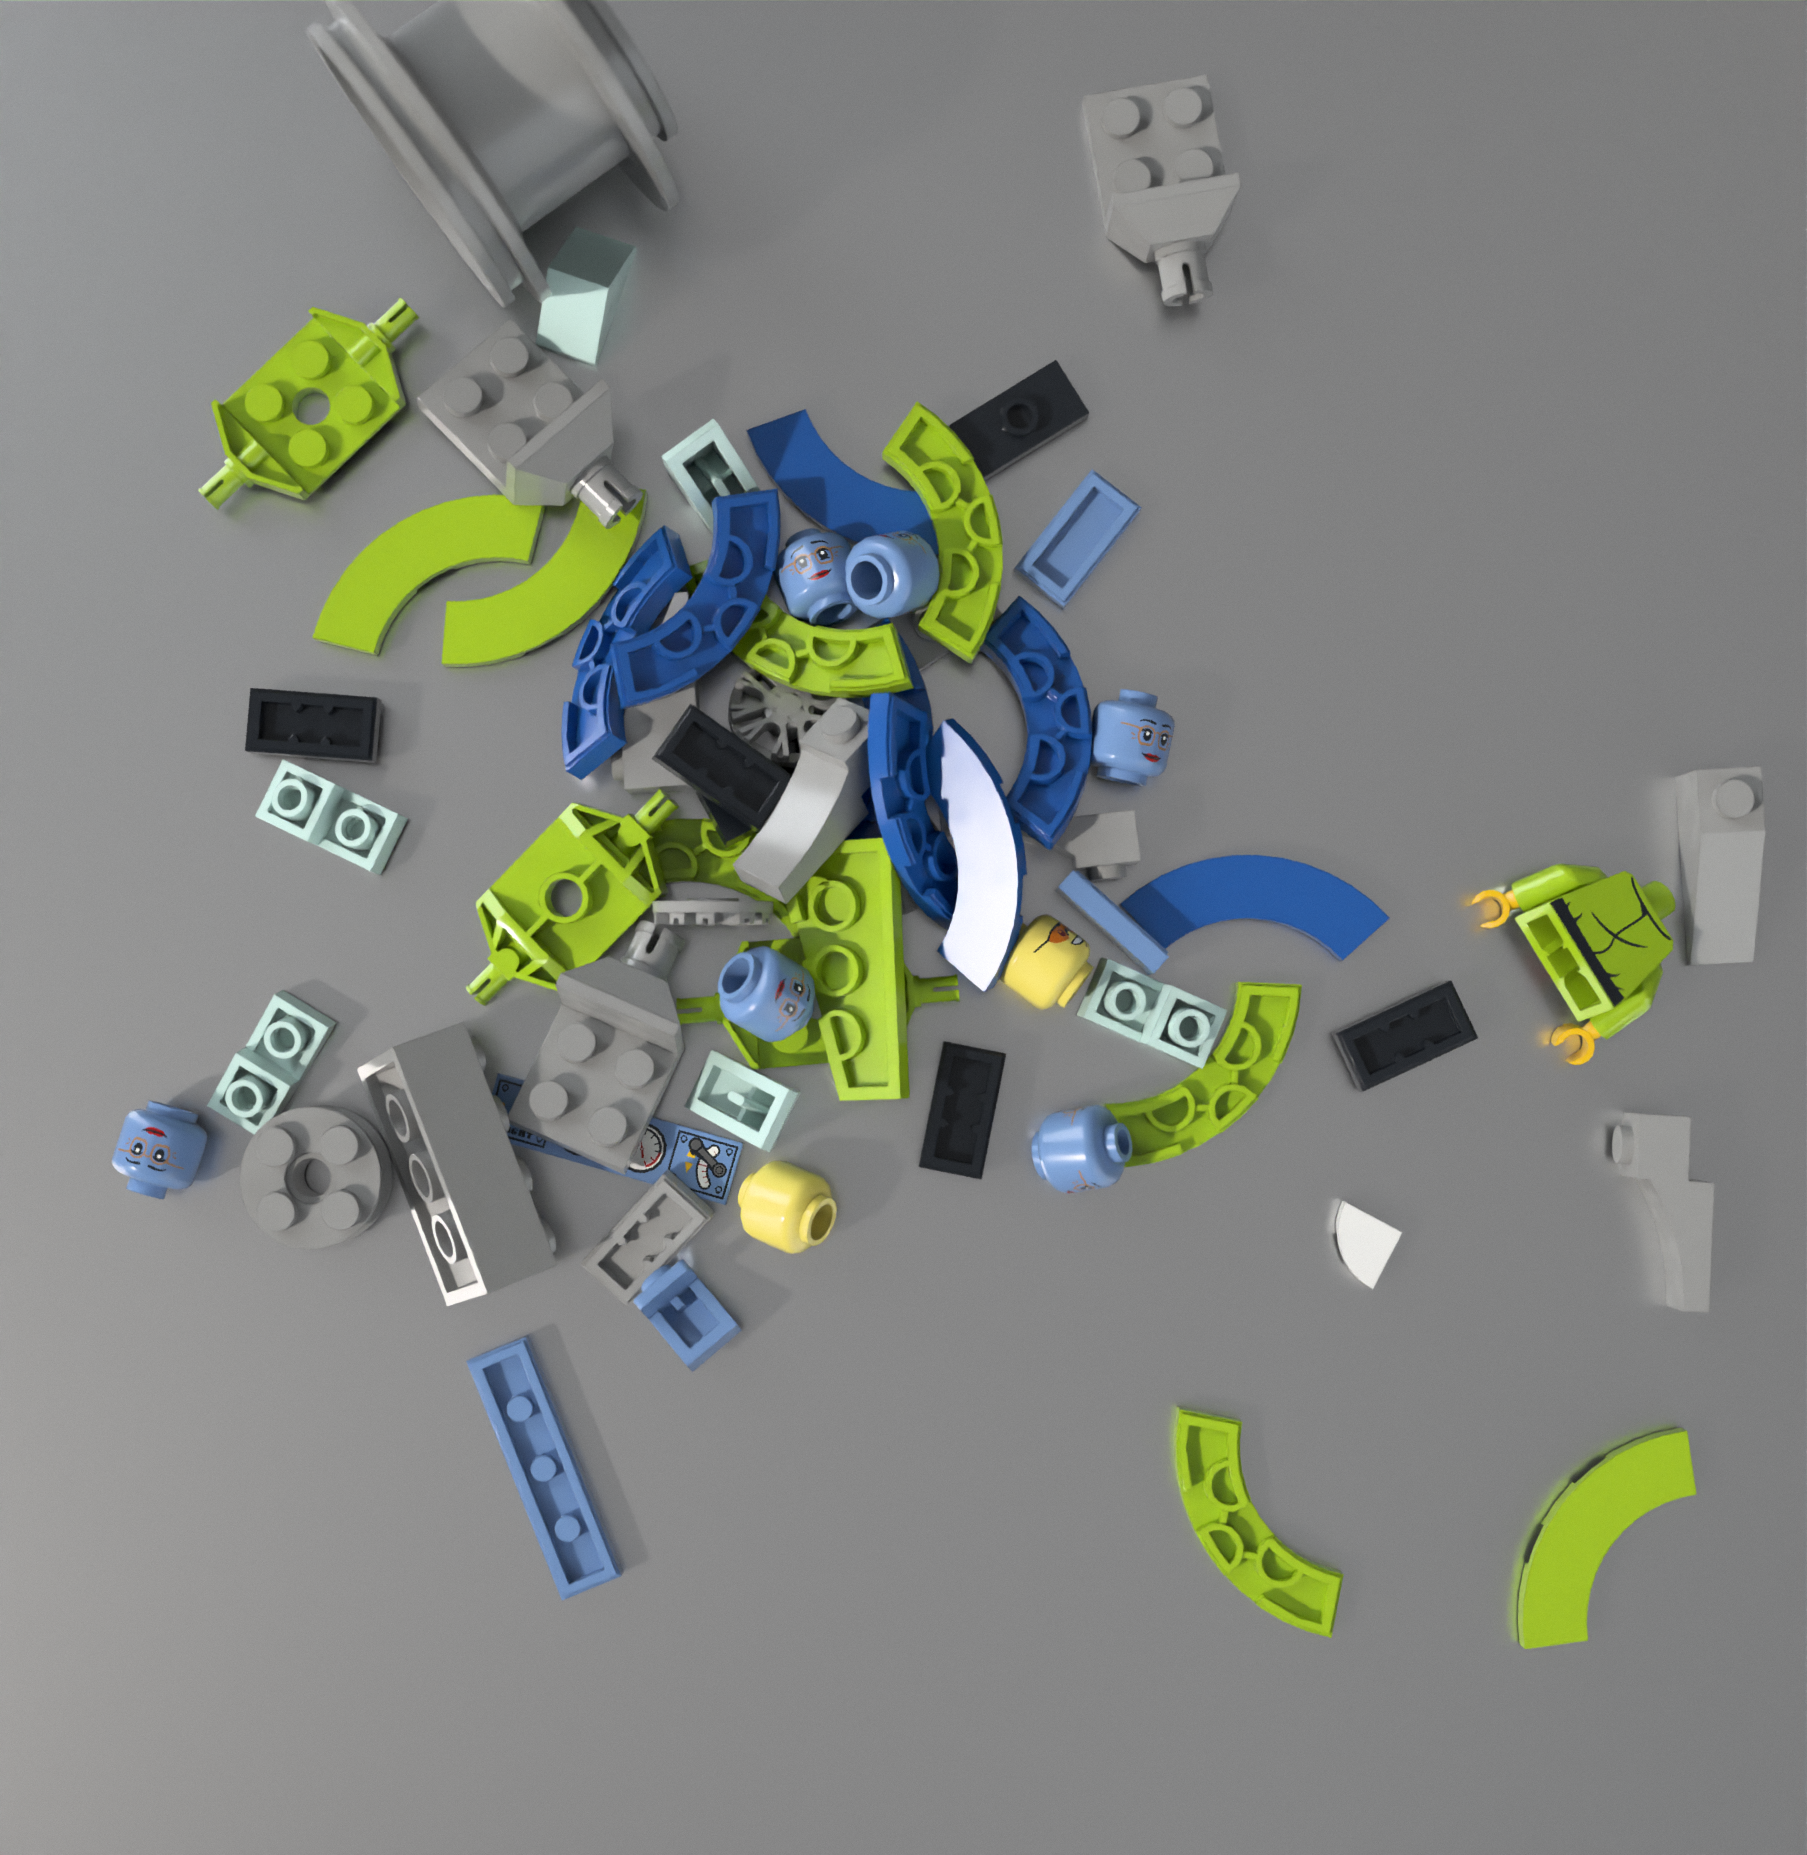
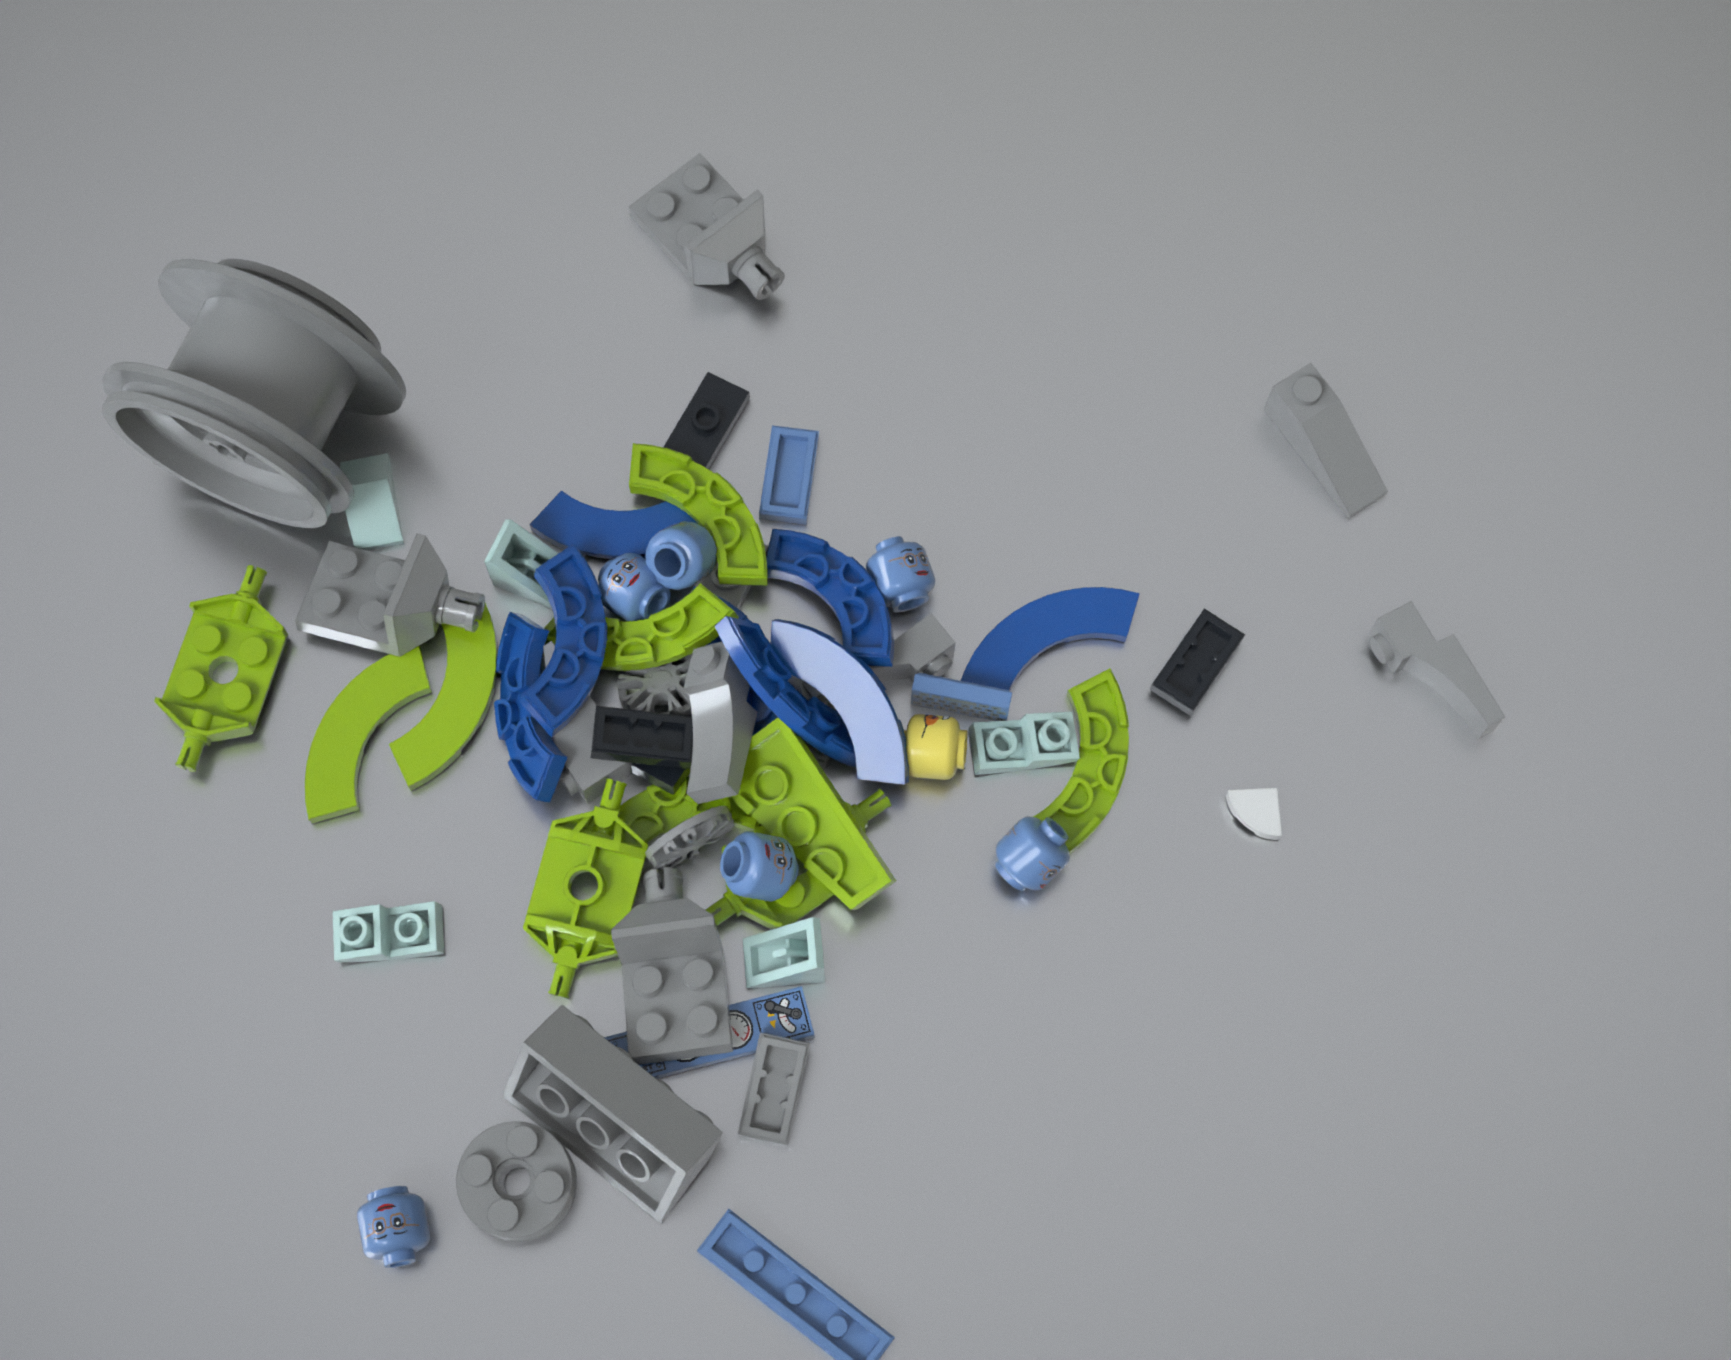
camera: 30 degrees left, 15 degrees down
light aqua slope [207,990,337,1134] -> none
black plate [245,688,382,763] -> none
medium blue bracket [633,1260,742,1372] -> none
light yellow head [738,1161,837,1254] -> none
black plate [919,1041,1006,1180] -> none
lime tile [1174,1407,1344,1638] -> none
lime torso [1471,863,1676,1065] -> none
lime tile [1518,1427,1697,1649] -> none

